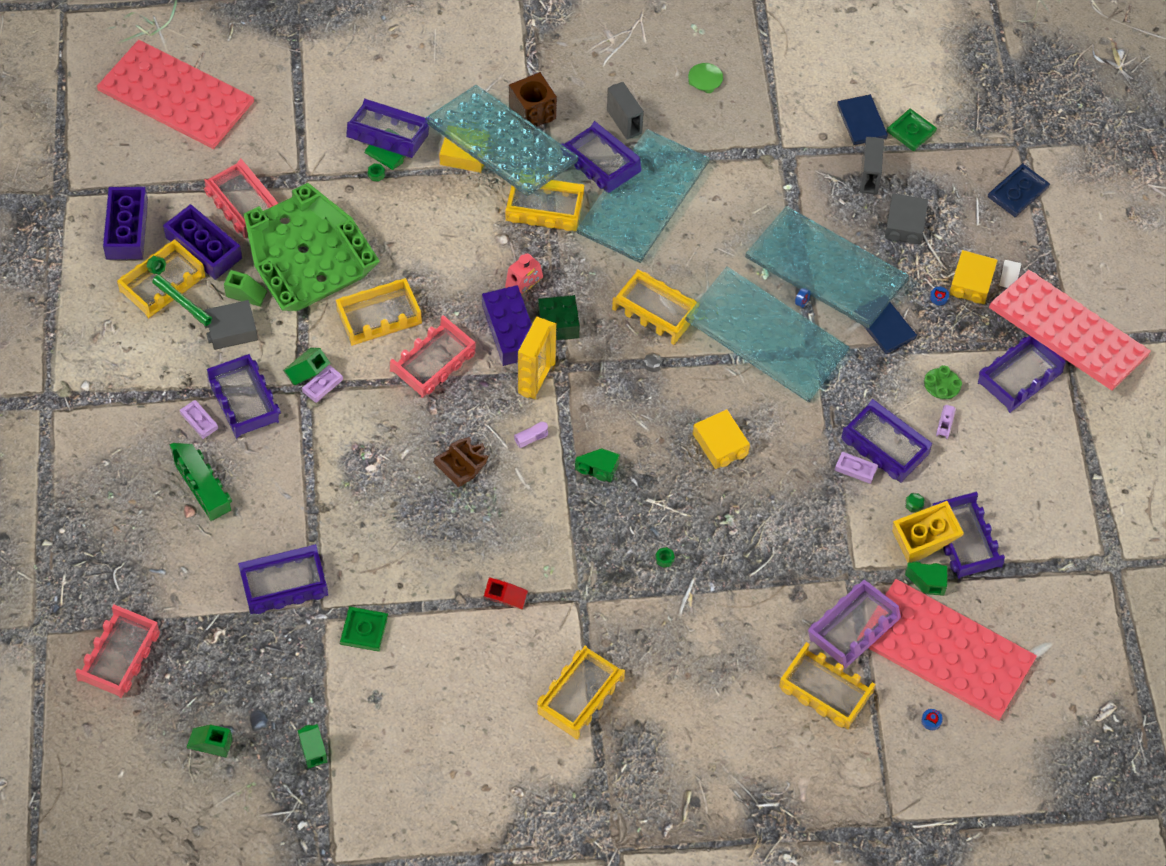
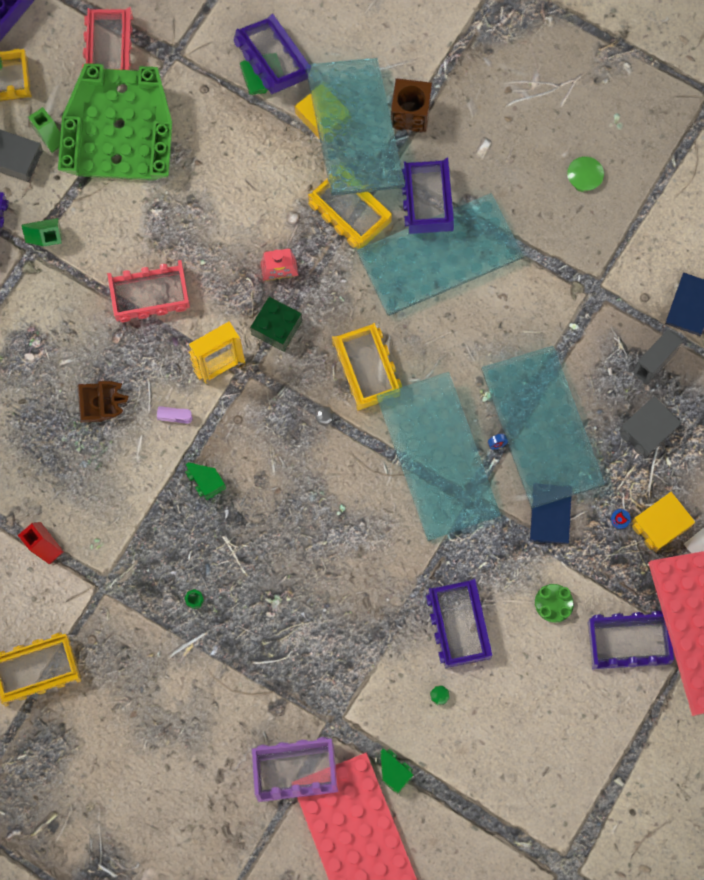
camera: 40 degrees right, 15 degrees up
dark purple brick [163,204,243,280] -> none
lavender plate [302,365,343,403] -> none
window [335,278,422,346] -> none
green tile [367,163,385,182] -> none
dark purple brick [482,285,539,366] -> none
dark grey brick [607,82,644,140] -> none
yellow brick [693,409,750,469] -> none
window [779,642,875,729] -> none
lavender plate [835,452,878,484] -> none
yellow slope [892,501,964,563] -> none
window [932,491,1005,579] -> none
lavender bar [936,405,956,439] -> none

